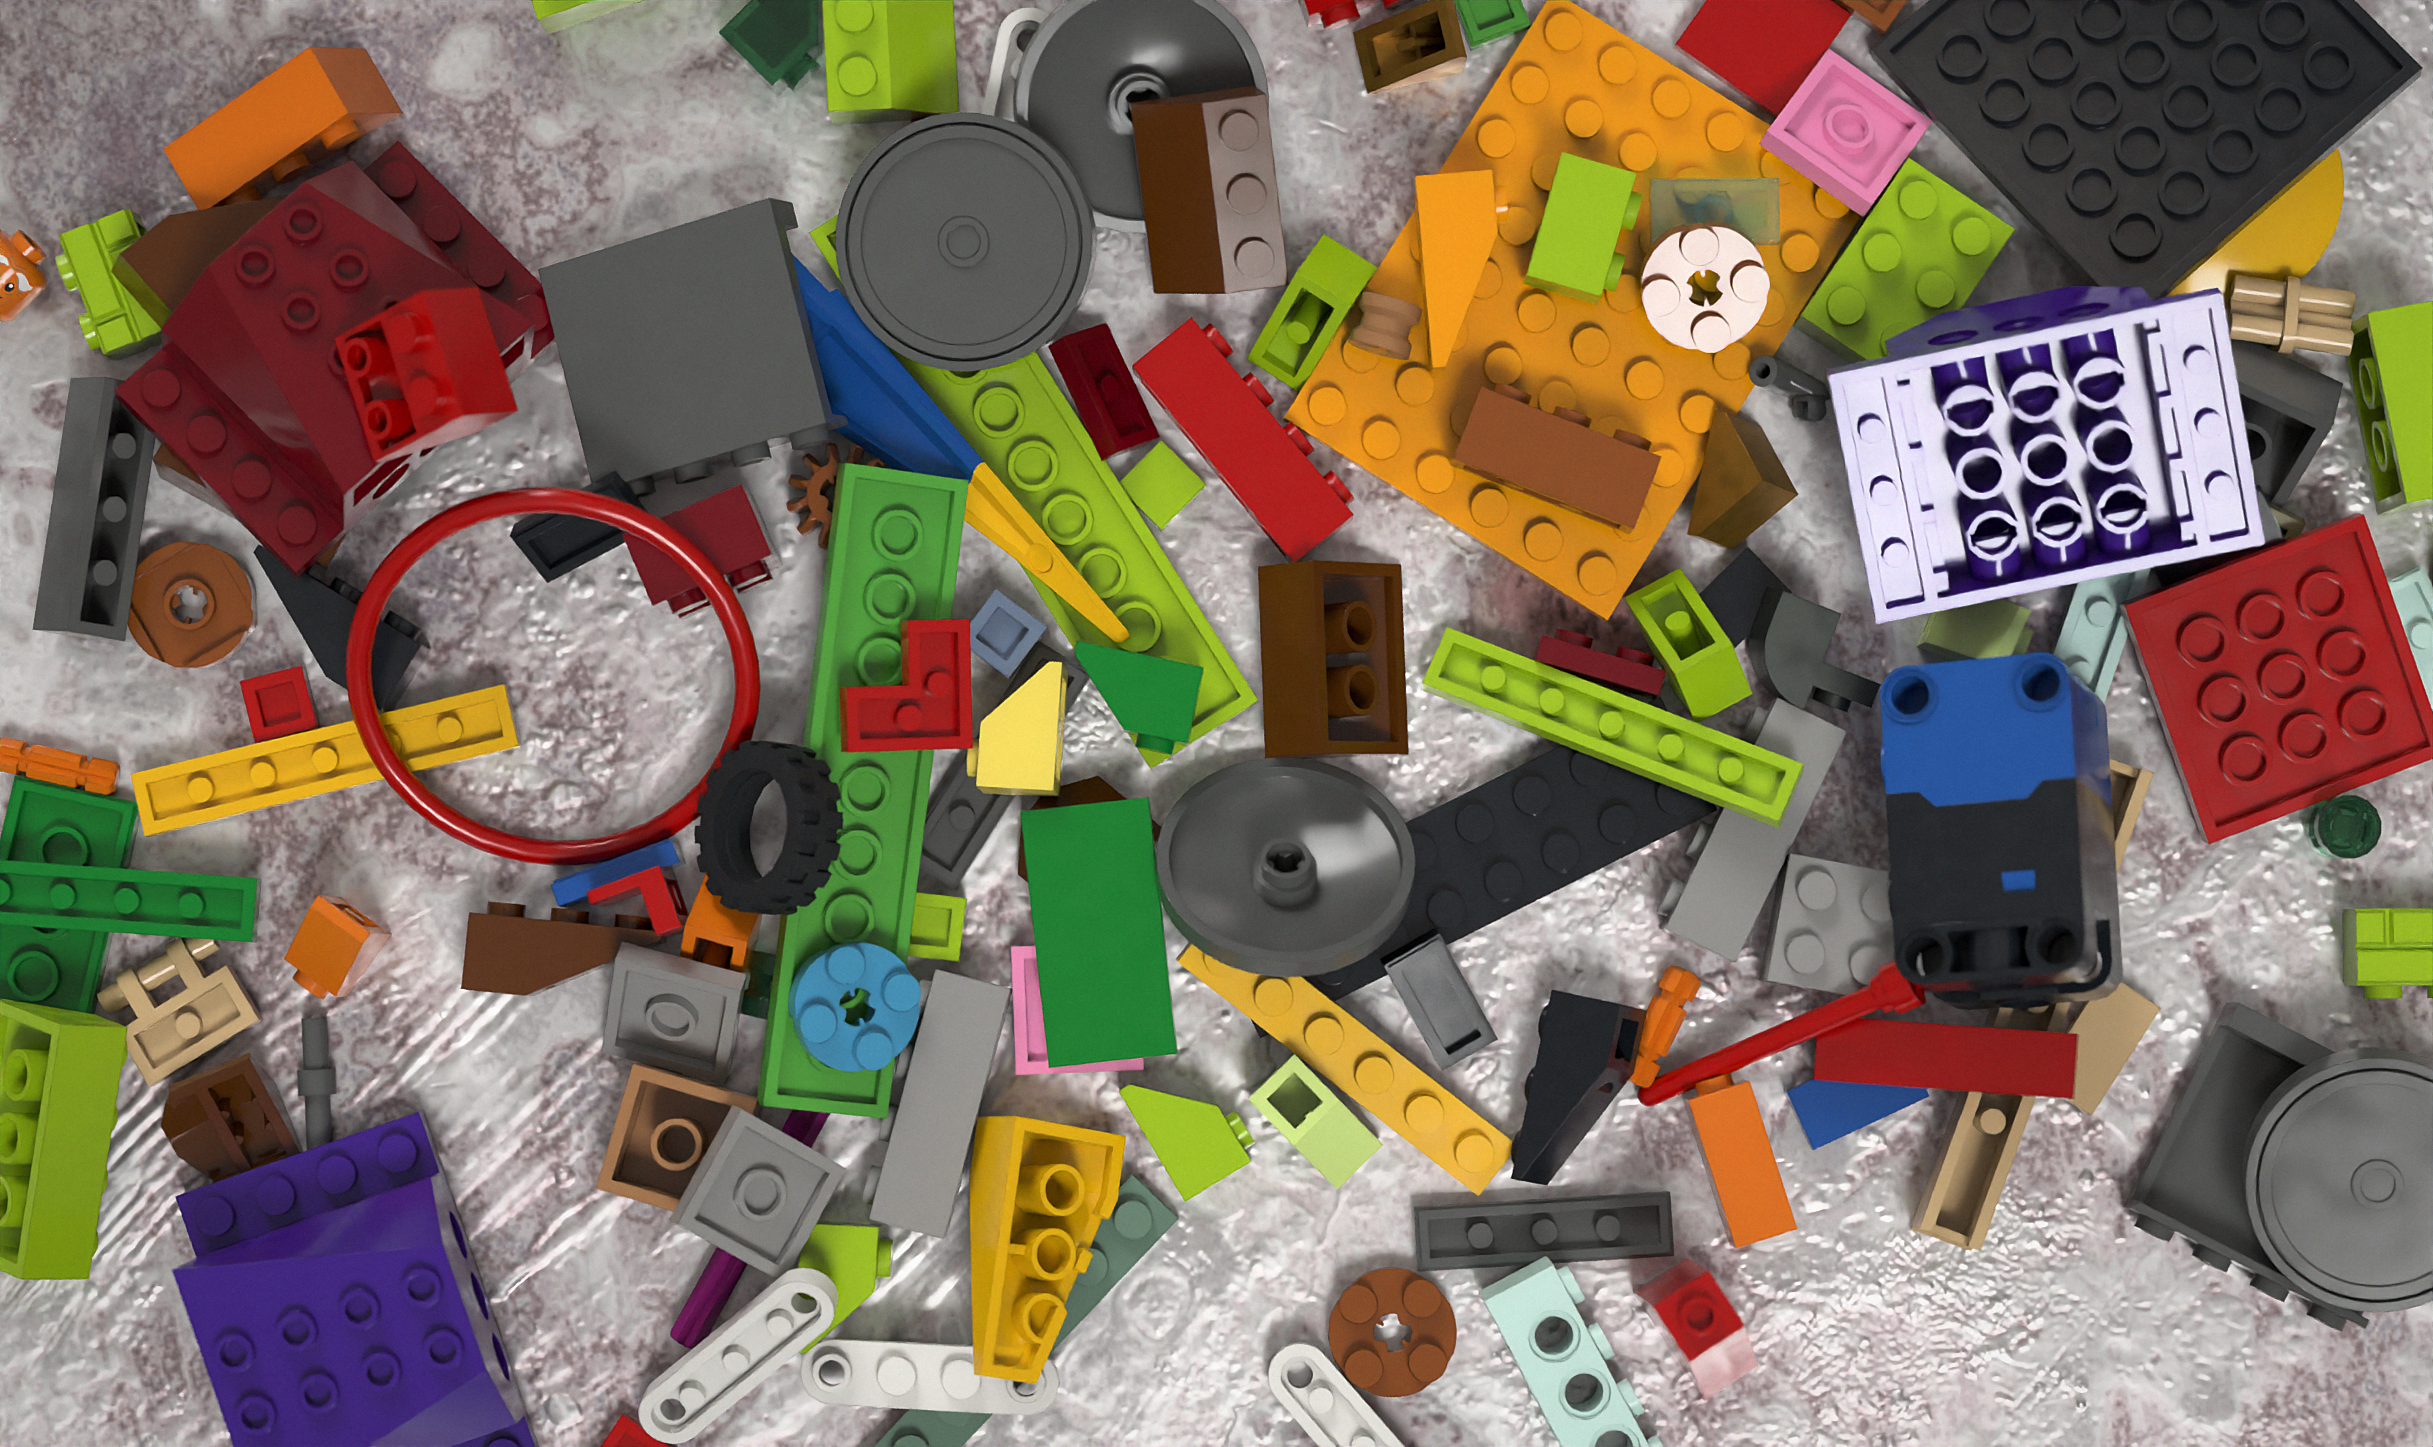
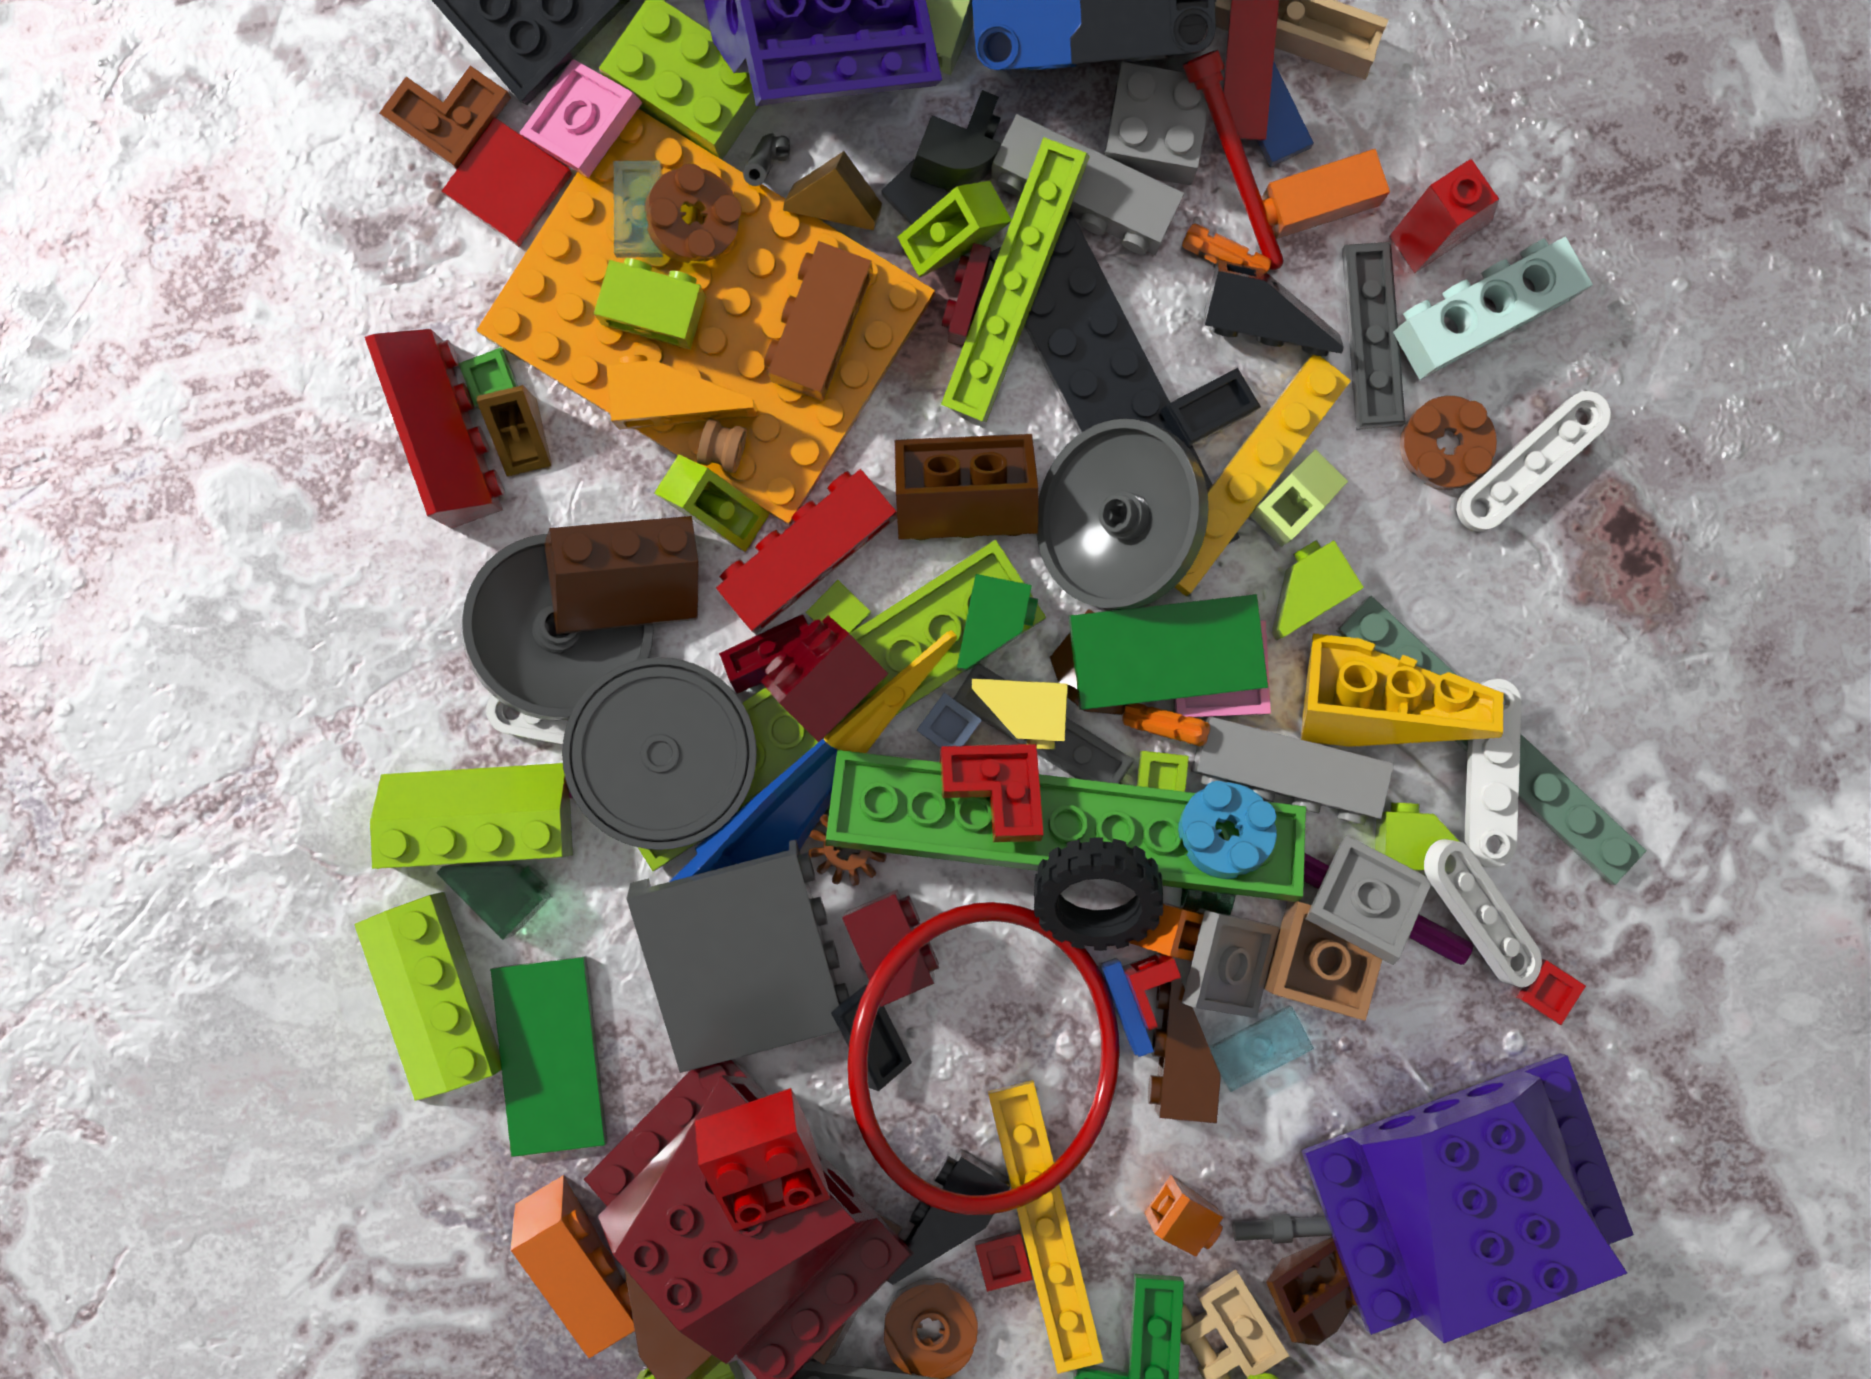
camera: 90 degrees left, 0 degrees up
none -> green tile [490,956,607,1157]
none -> dark red brick [761,615,888,742]
none -> orange axle [1122,703,1210,746]
none -> clear light blue plate [1209,1005,1314,1092]

